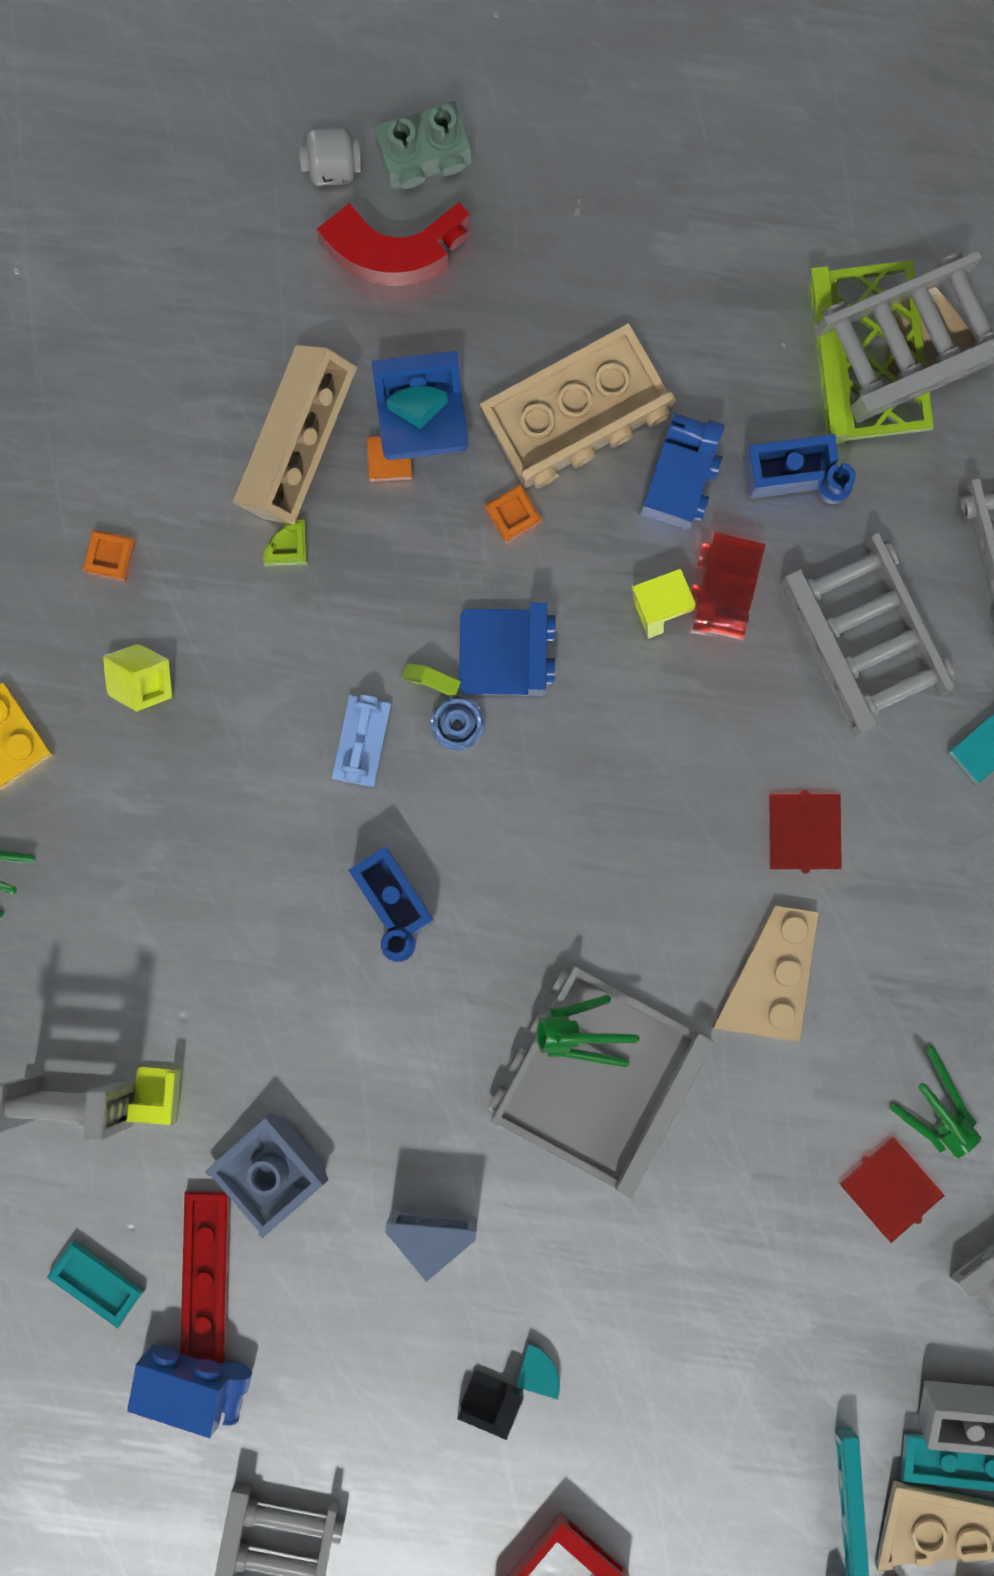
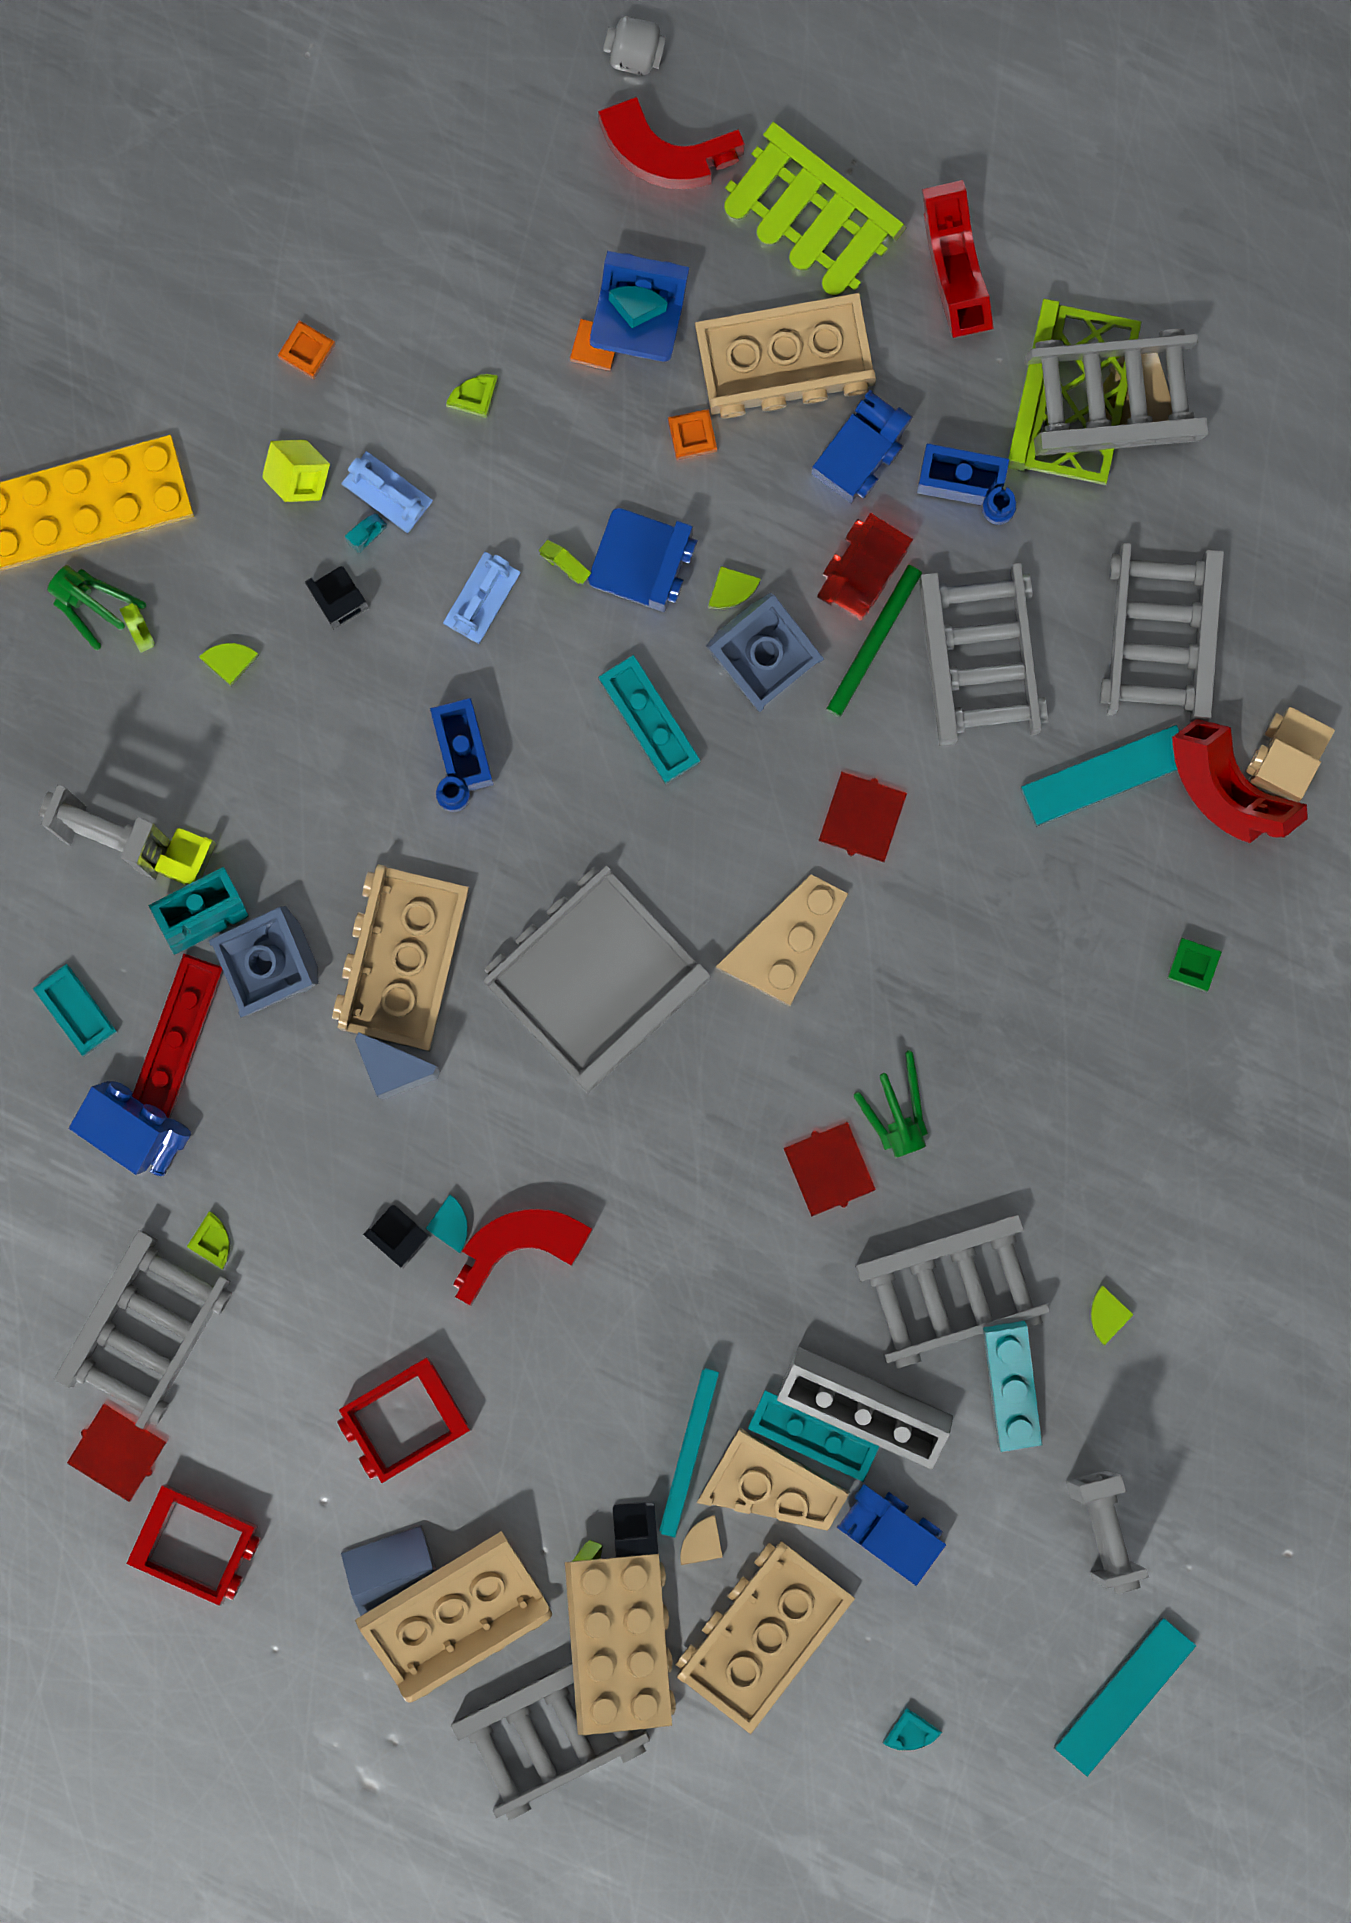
camera: 20 degrees right, 0 degrees up
tan brick [232,345,357,525] -> none
sand green brick [374,100,471,189] -> none
medium blue plate [430,696,485,750] -> none
green plant [537,995,640,1067] -> none
neon yellow panel [632,569,695,639] -> none
none -> lime tile [119,603,155,653]
none -> teal brick [148,867,249,955]
none -> lime tile [187,1211,230,1270]
none -> lime tile [199,643,259,686]
none -> black panel [305,566,369,630]
none -> tan bracket [332,864,470,1052]
none -> light blue hinge [341,451,433,534]
none -> teal tile [345,513,387,553]
none -> red arch [453,1209,593,1306]
none -> teal plate [598,655,701,785]
none -> sand blue slope [706,593,824,712]
none -> lime tile [708,566,761,610]
none -> lime fence [724,122,906,296]
none -> green bar [826,565,922,717]
none -> red arch [922,180,994,338]

